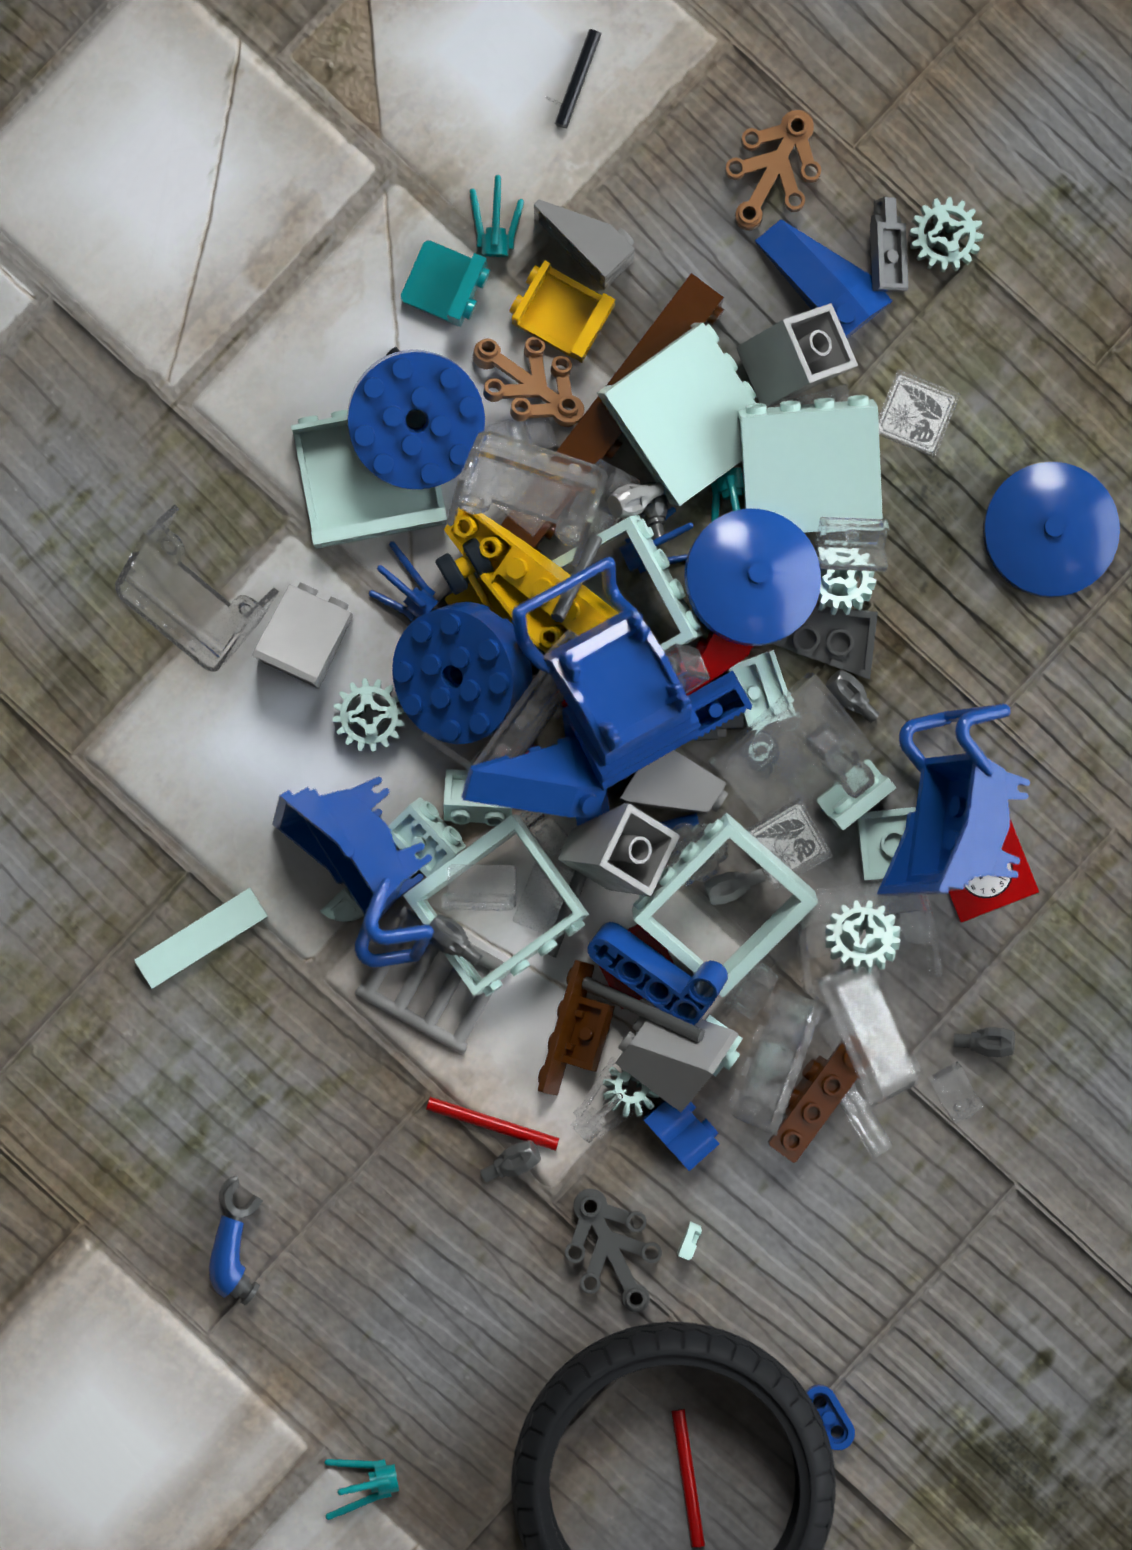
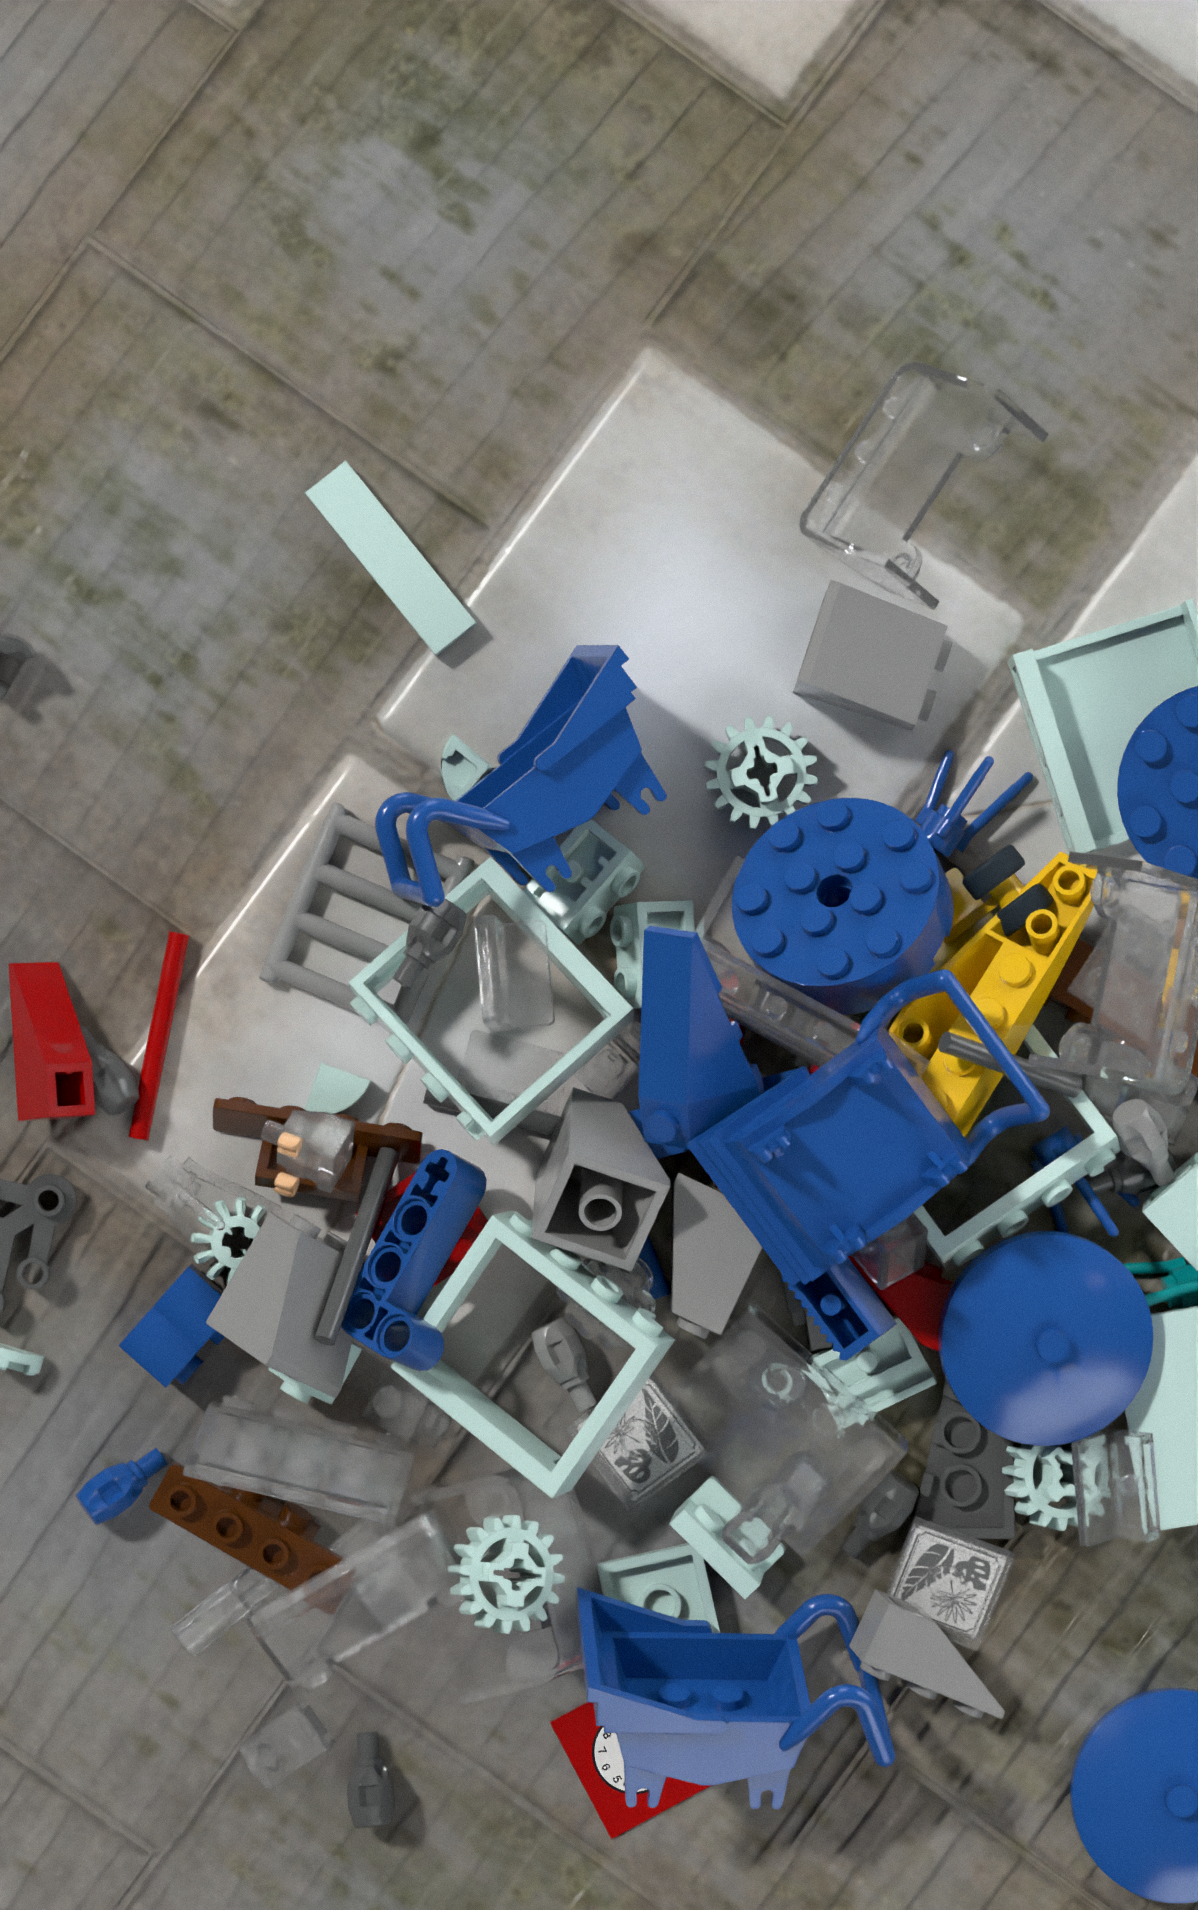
camera: 85 degrees right, 0 degrees up
none -> red slope [8,962,95,1121]
none -> blue piece [76,1448,168,1525]
none -> clear piece [261,1110,355,1197]
none -> light aqua tile [305,1063,371,1115]
none -> light grey slope [849,1589,1005,1719]
none -> clear tile [885,1516,1014,1651]

